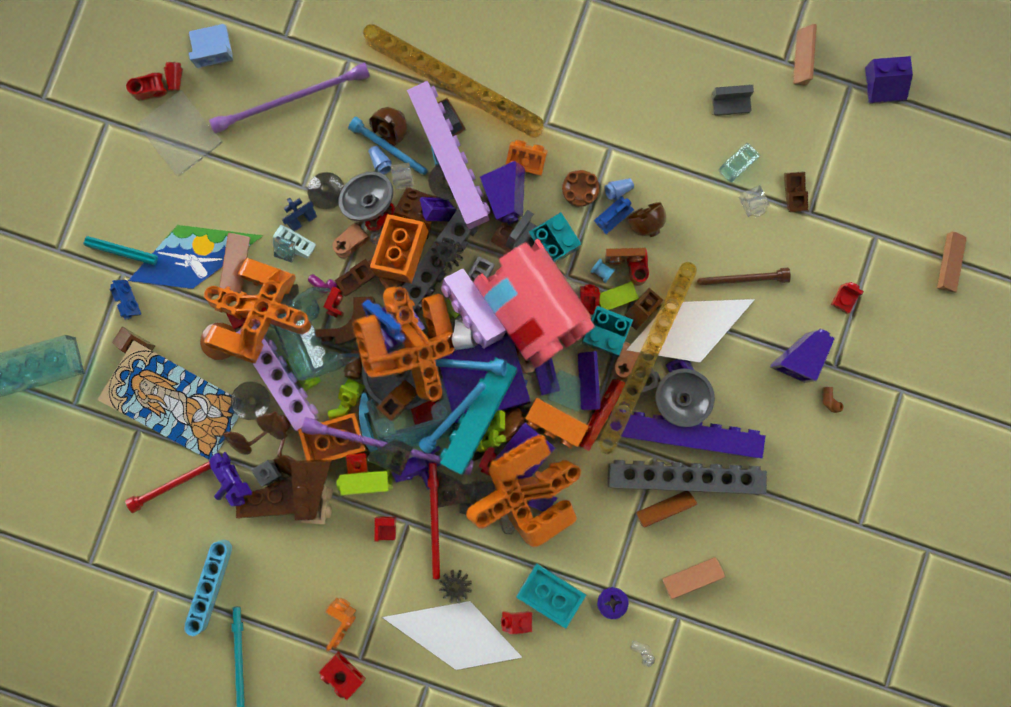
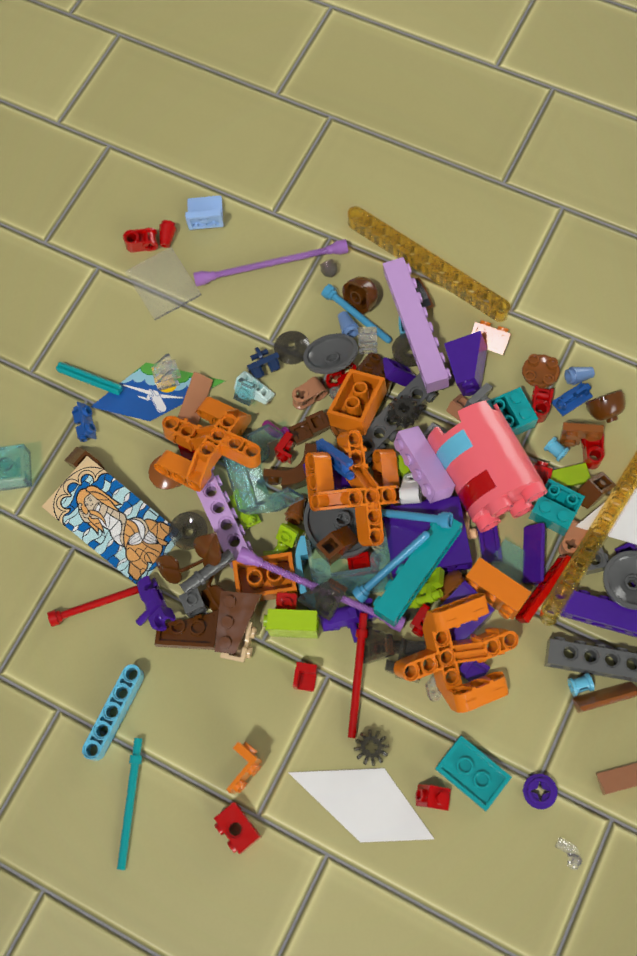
camera: 15 degrees right, 15 degrees down
none -> clear slope [151,353,181,391]
none -> dark grey pin [179,549,235,595]
none -> clear smoke plate [320,259,337,277]
none -> red piece [531,385,554,423]
none -> medium azure bush [567,673,595,697]

